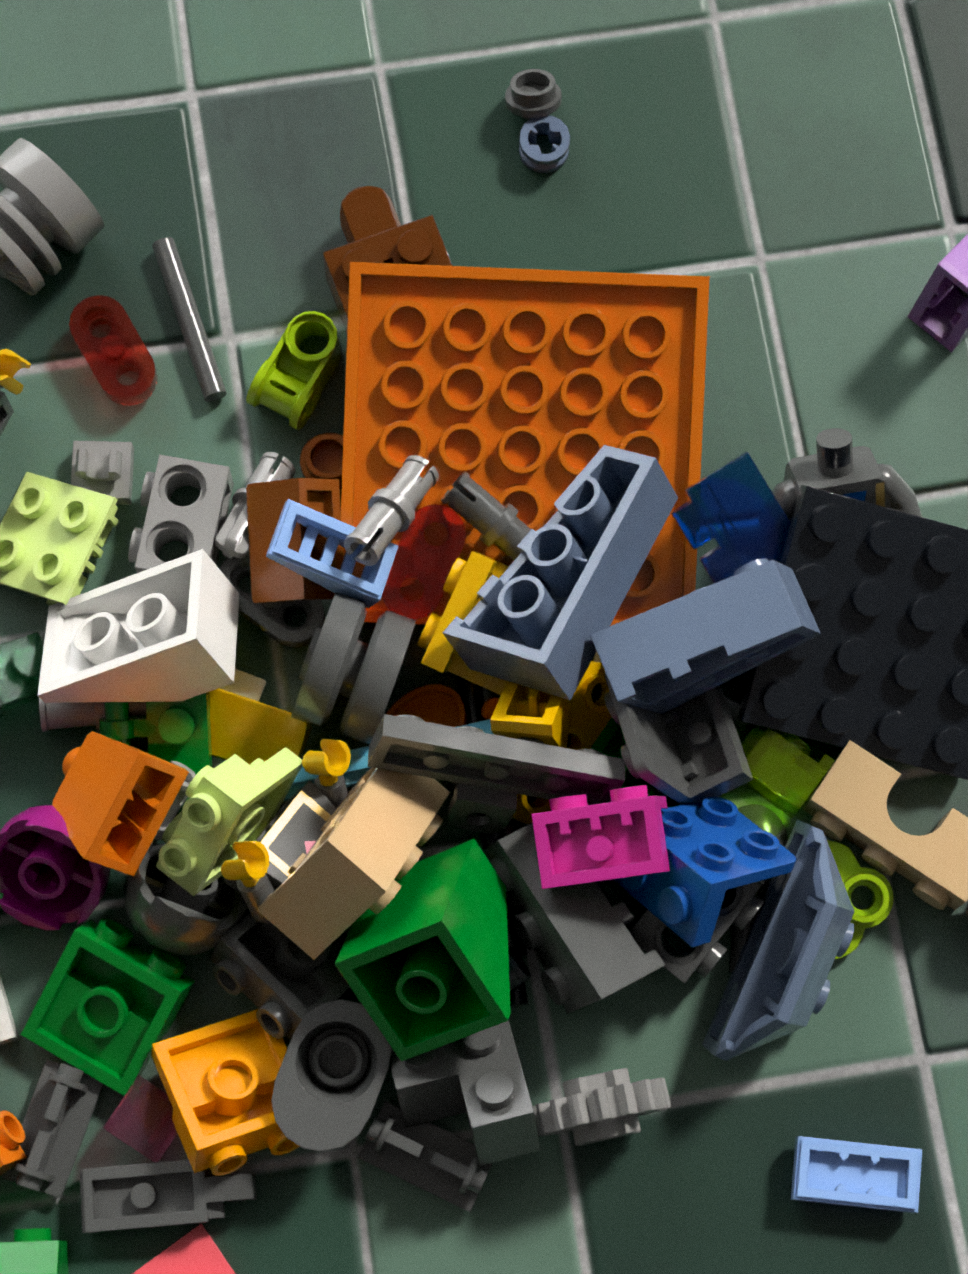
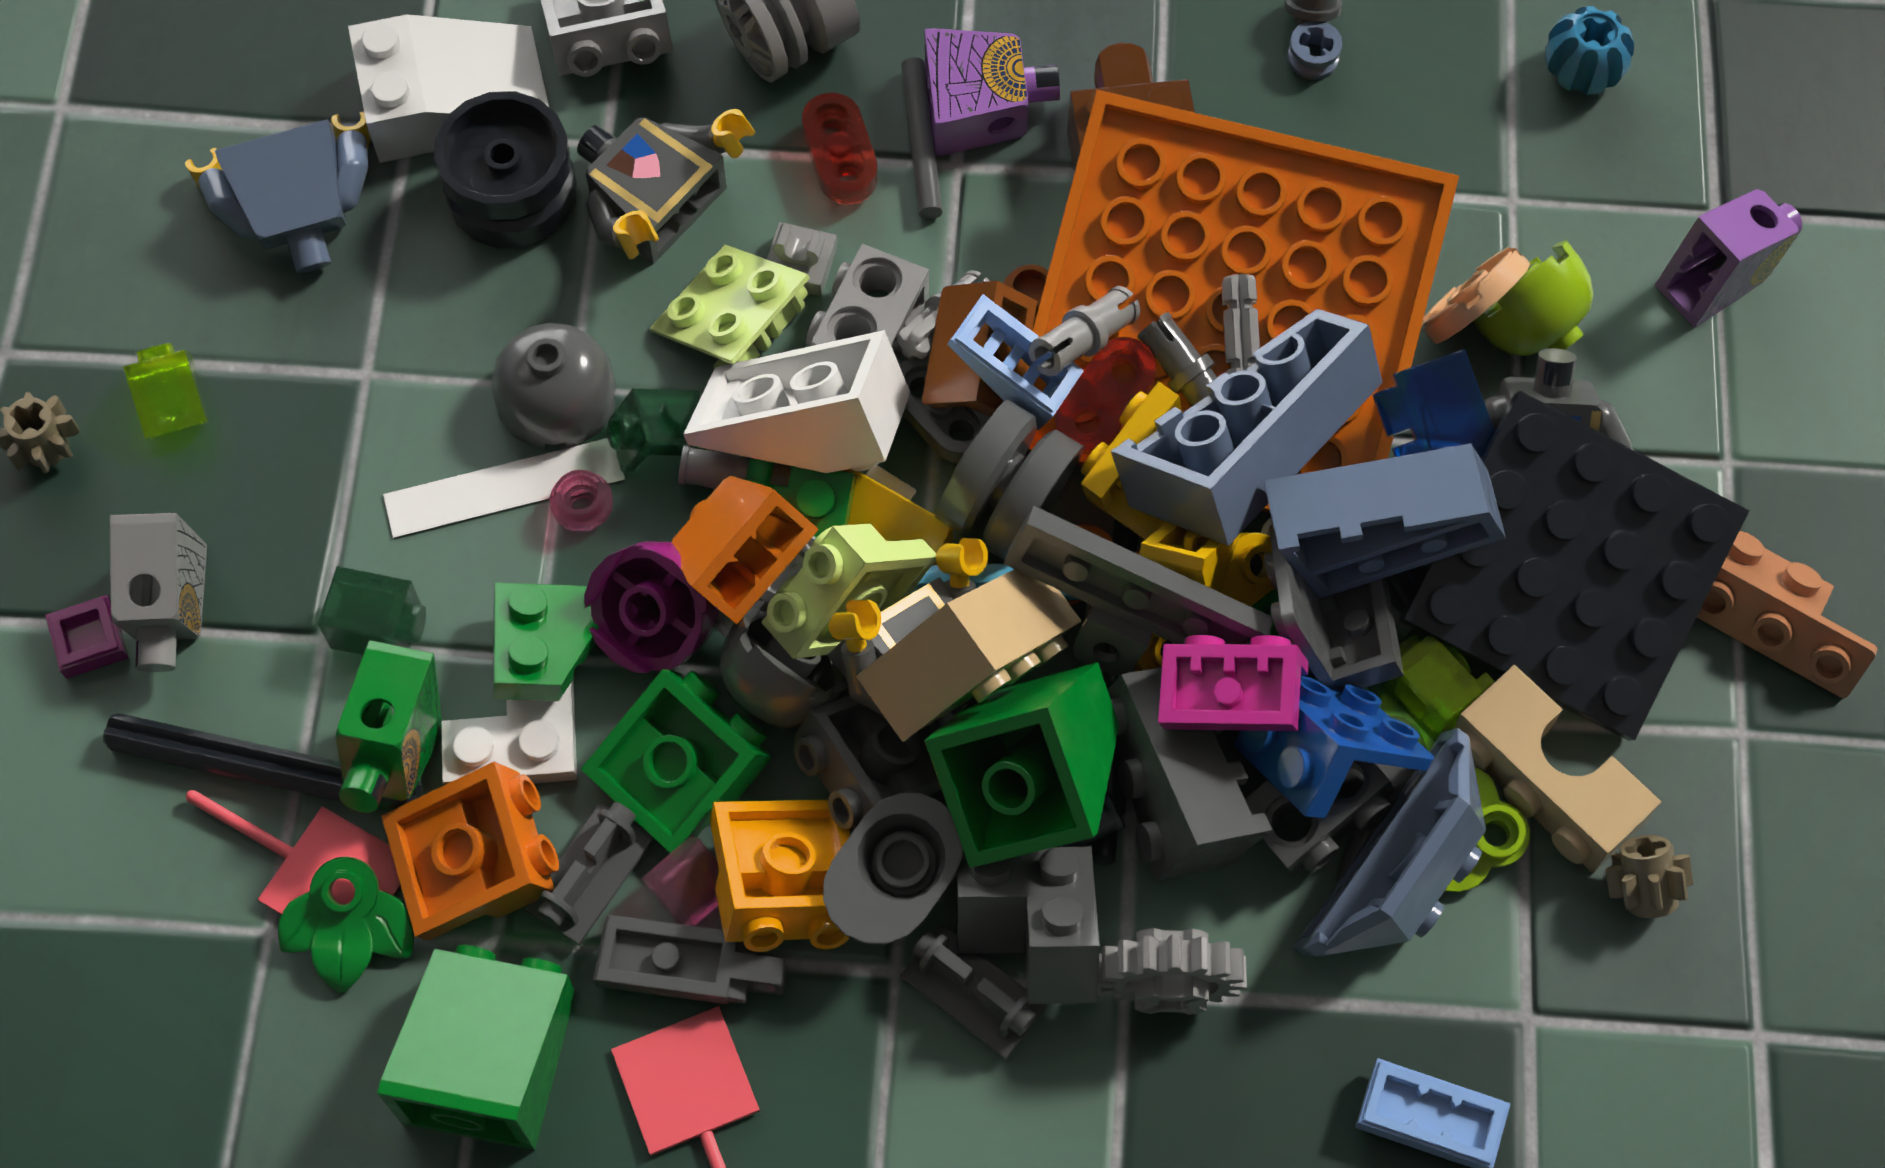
camera: 15 degrees right, 10 degrees down
lime piece [246,311,341,431] -> none
none -> medium lavender torso [924,28,1060,156]
none -> light grey axle [1222,274,1260,374]
none -> light nougat tile [1421,247,1530,344]
none -> lime cylinder [1472,239,1593,356]
none -> dark azure piece [1545,6,1634,95]

